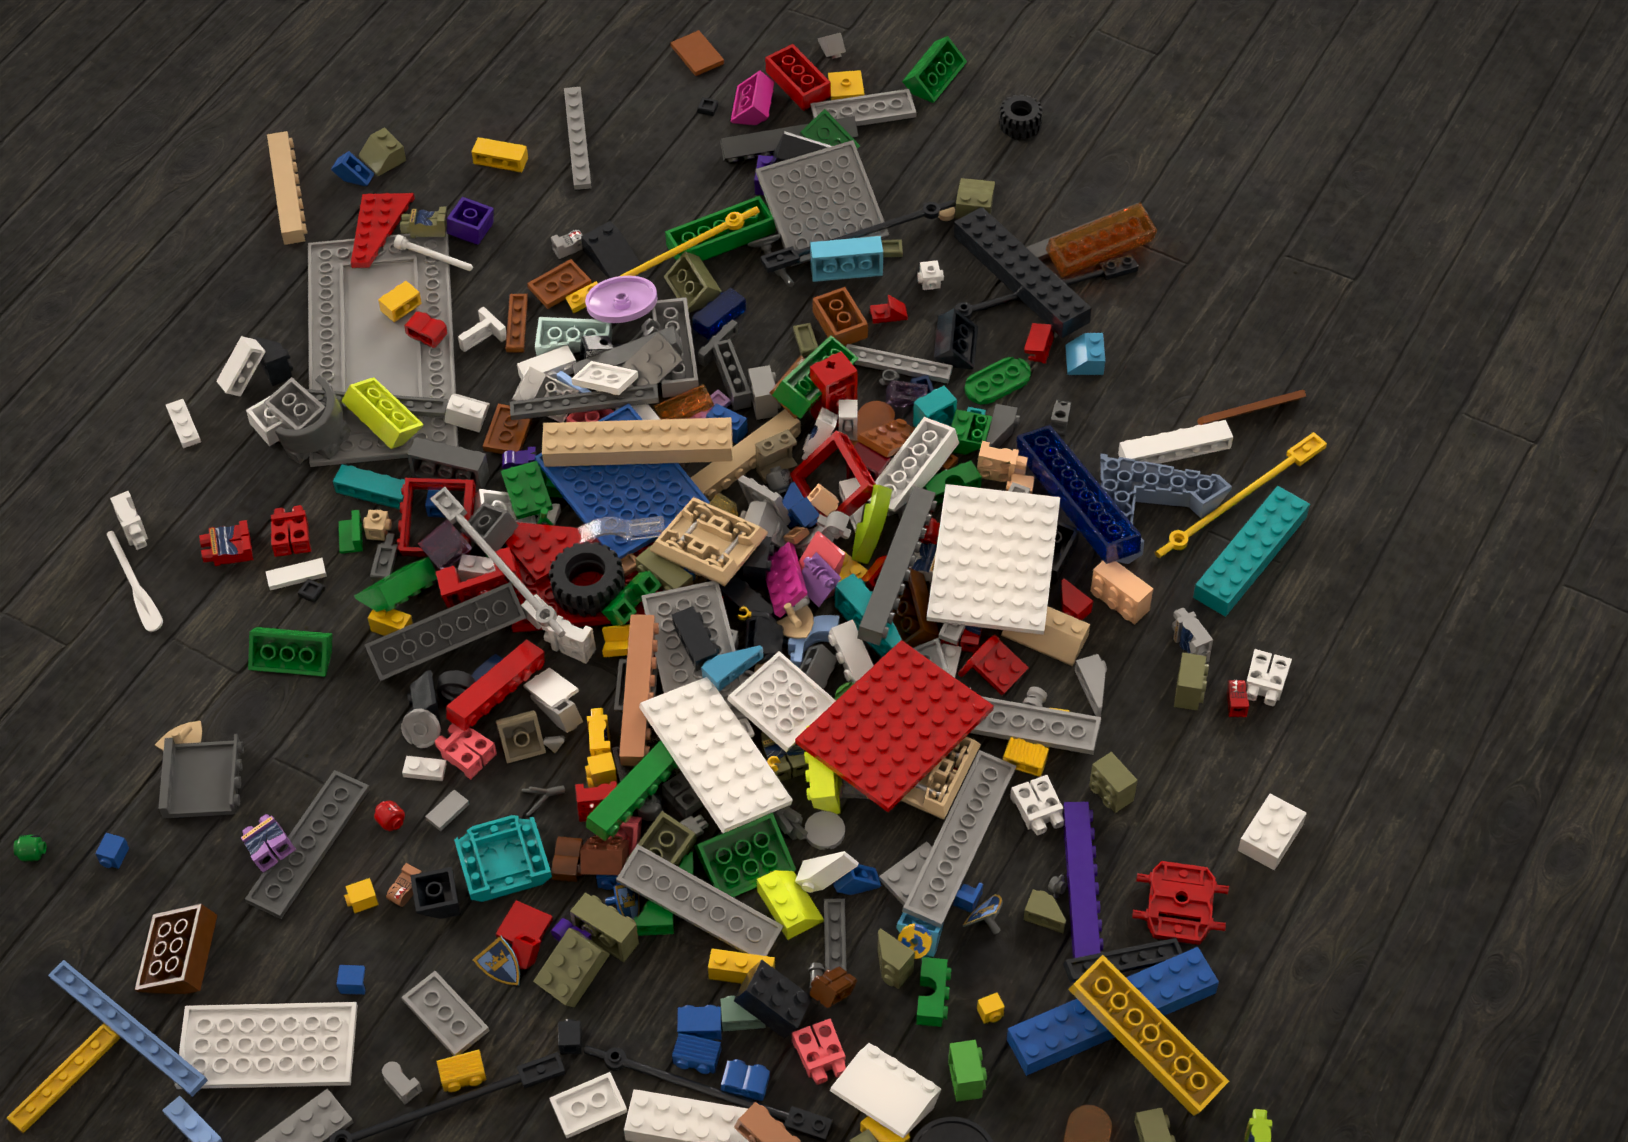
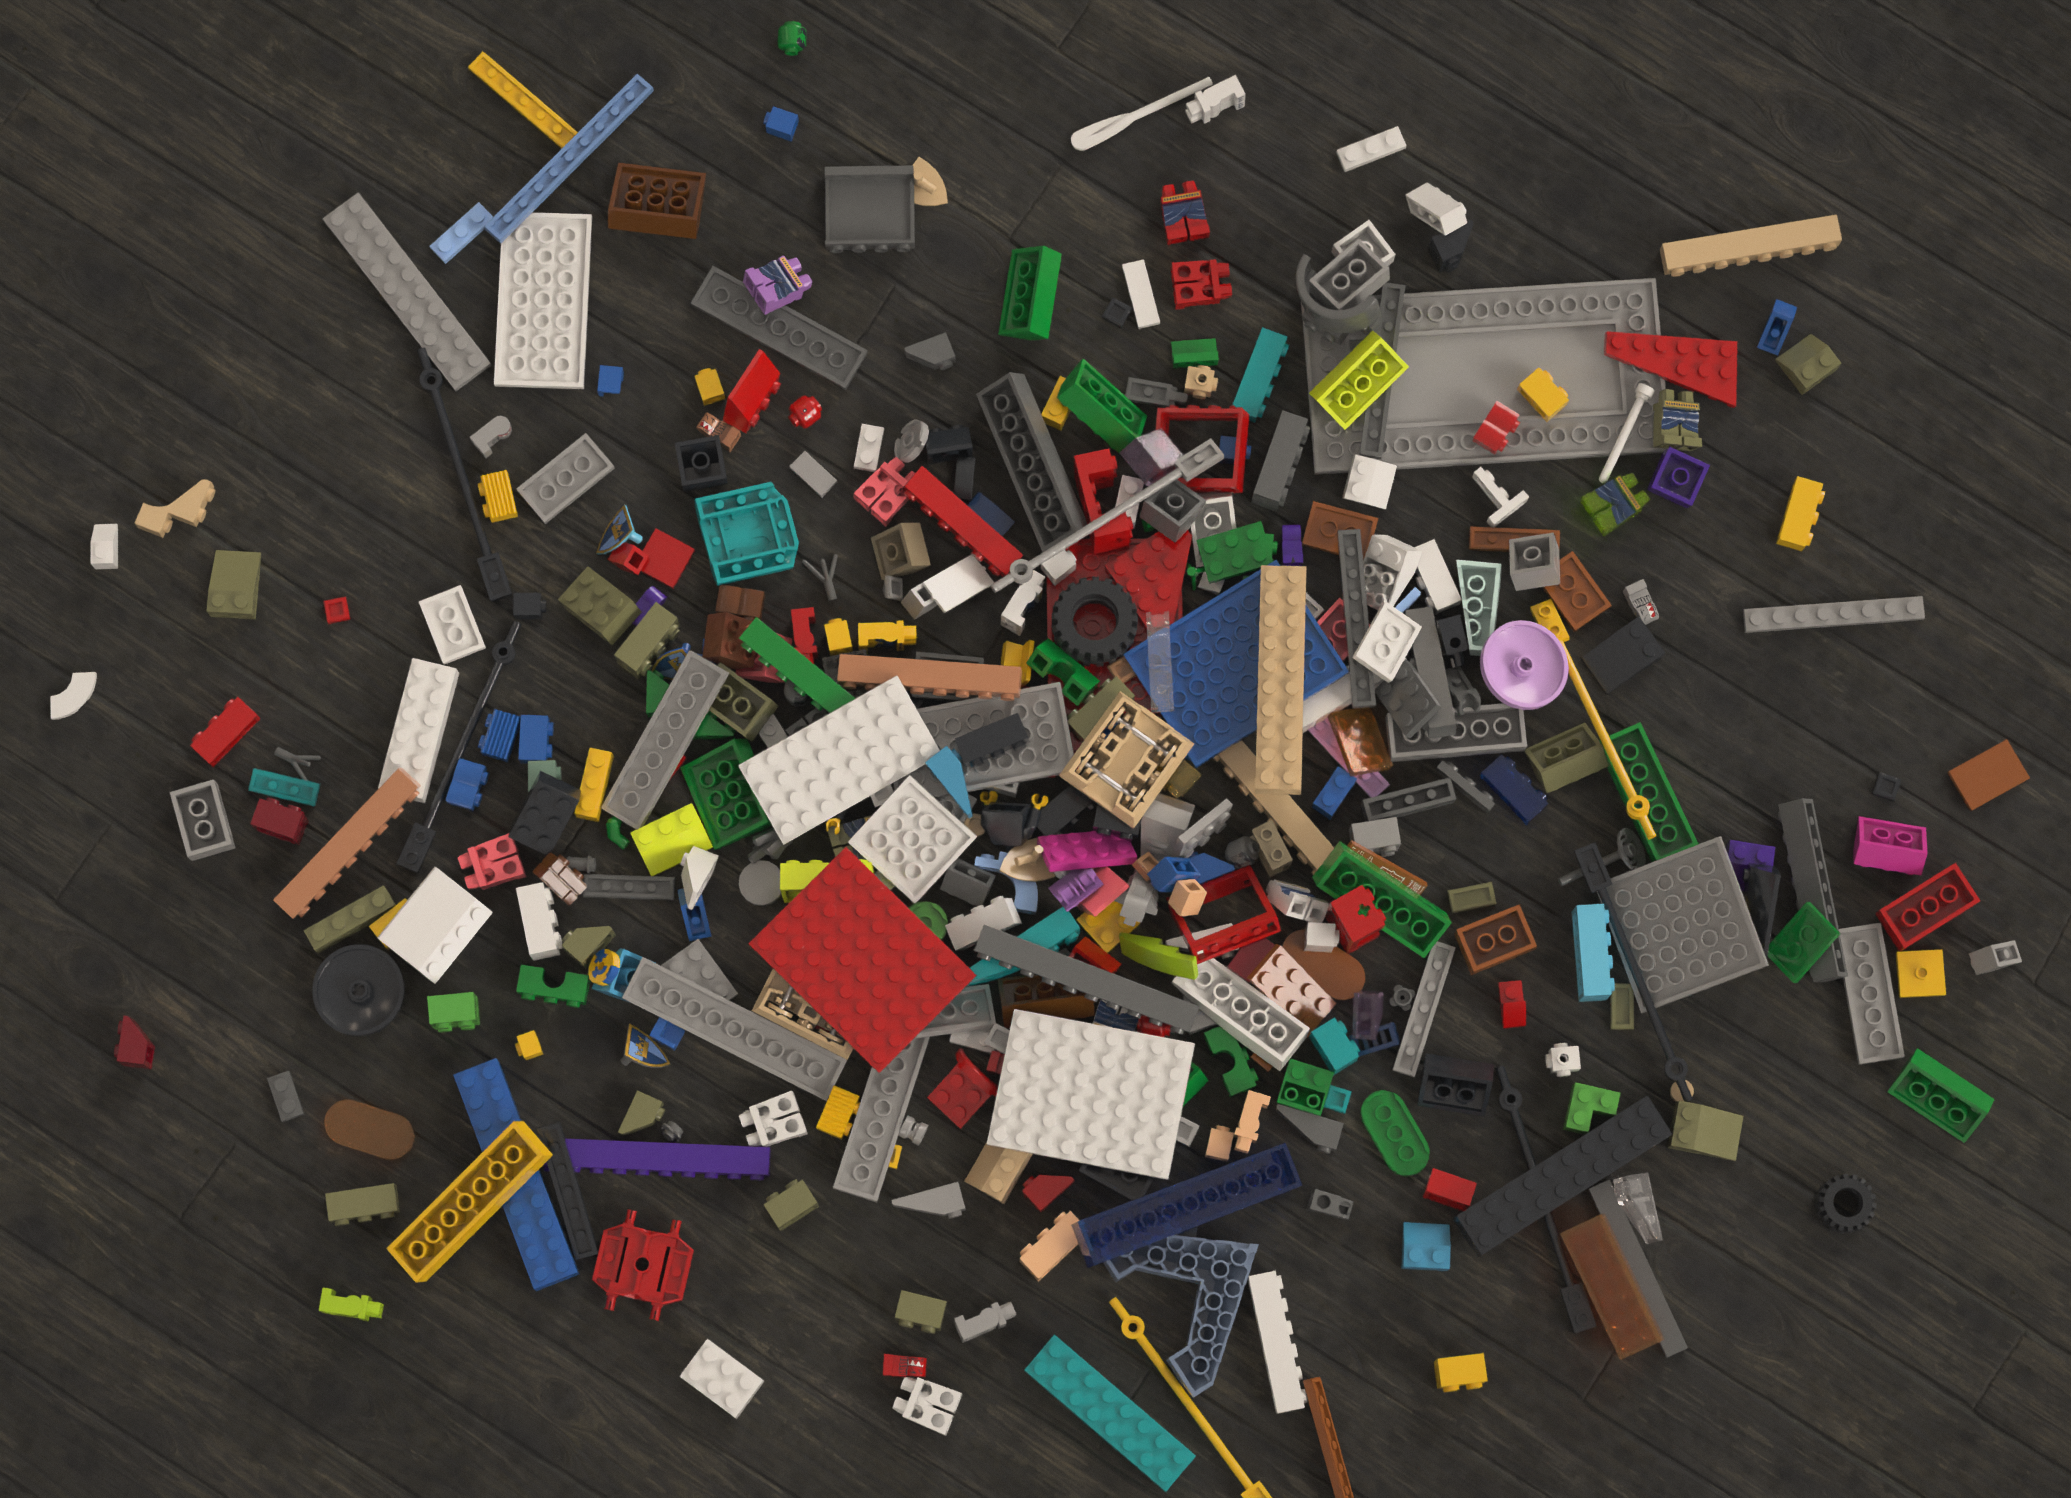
camera: 90 degrees right, 25 degrees up
none -> white brick [516,882,563,961]
none -> green arm [606,816,630,850]
none -> red slope [723,349,781,433]
none -> dark grey slope [904,332,956,370]
none -> yellow brick [1434,1353,1487,1392]
none -> light grey brick [1509,533,1560,591]
none -> bright green brick [1563,1082,1620,1135]
none -> hips [1580,473,1650,537]
none -> clear slope [1613,1172,1663,1244]

